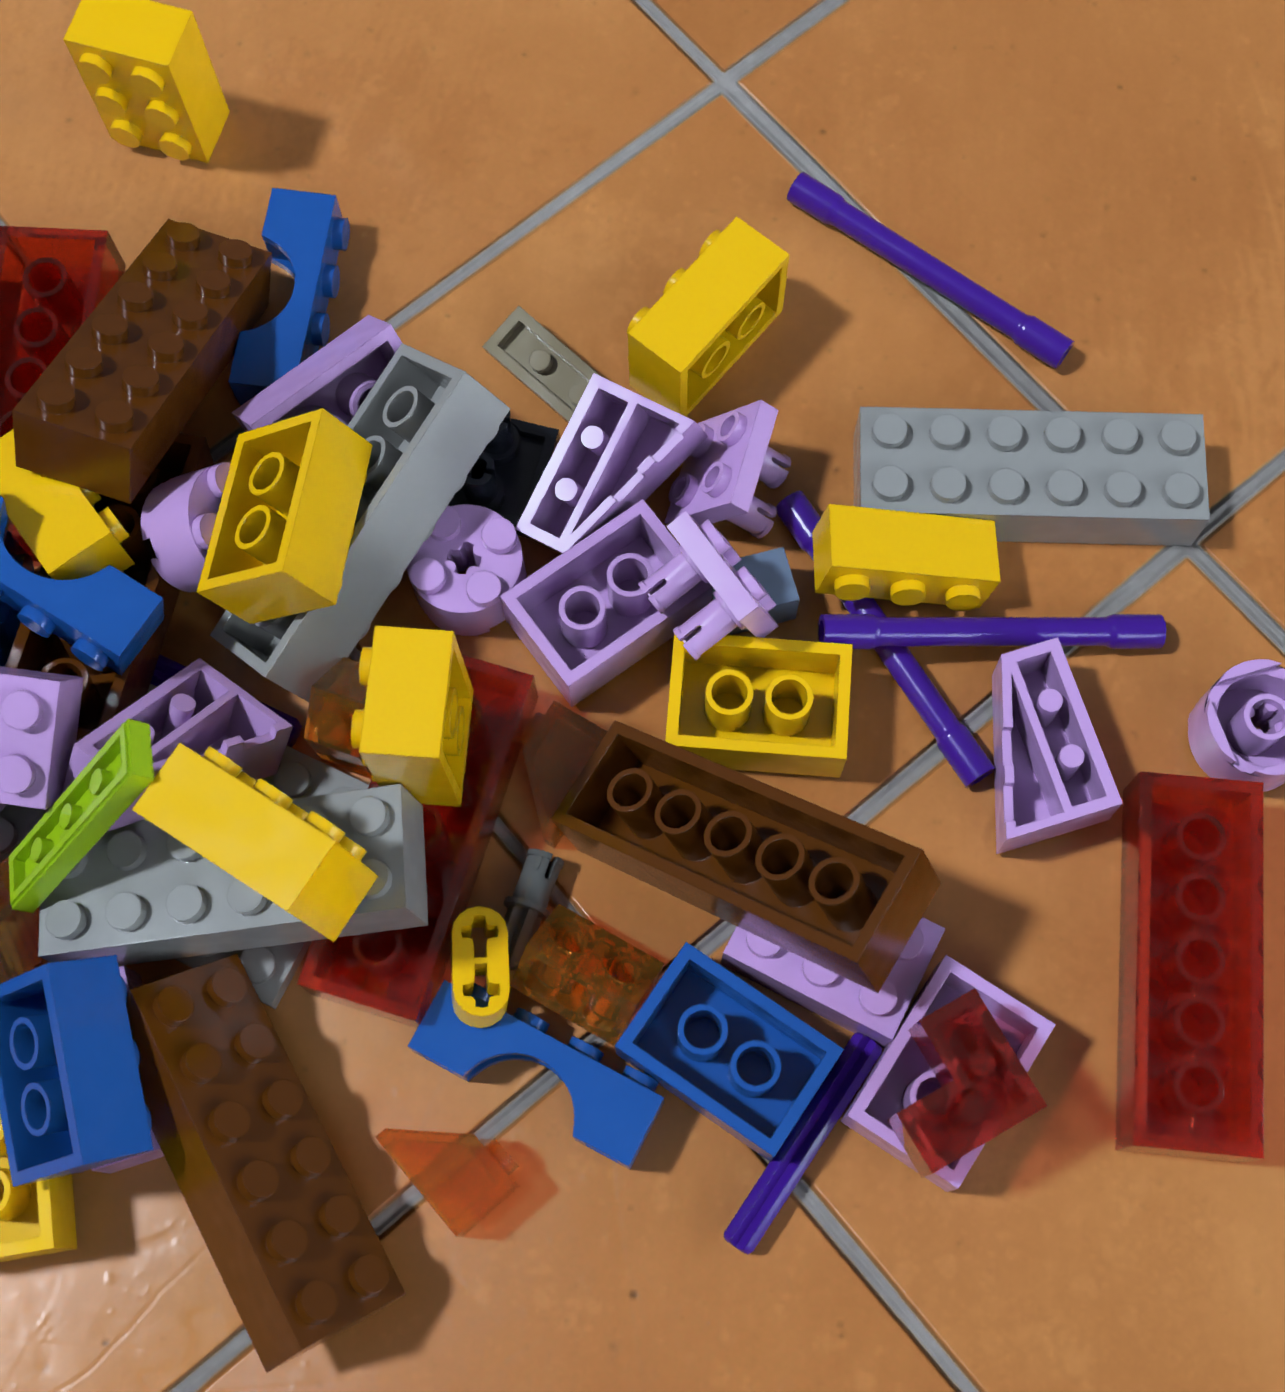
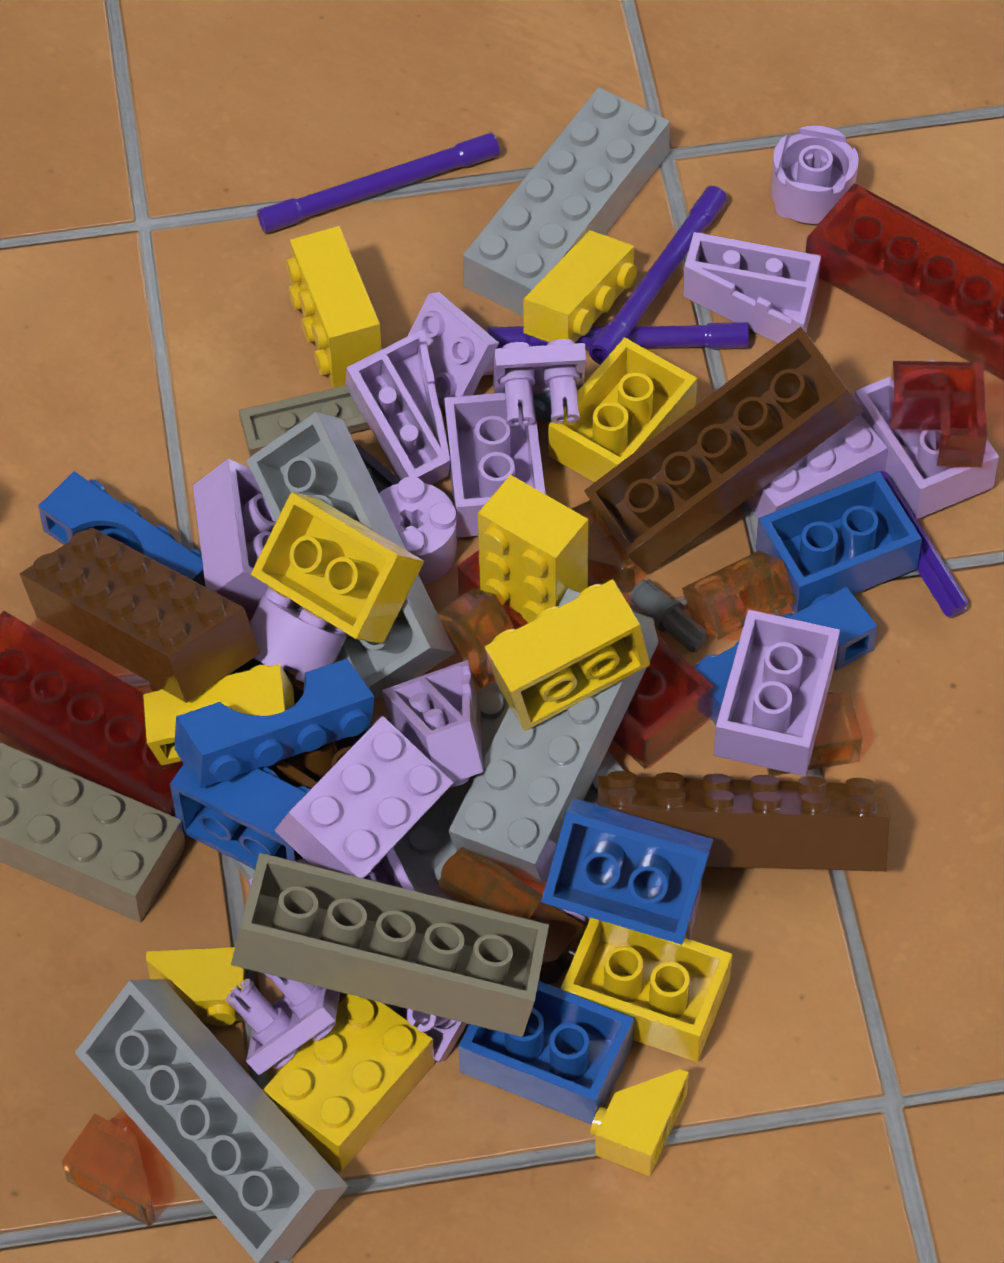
camera: 60 degrees left, 15 degrees down
lime tile [9,719,154,913] -> none
yellow beam [451,906,510,1028] -> none
none -> lavender brick [714,609,840,776]

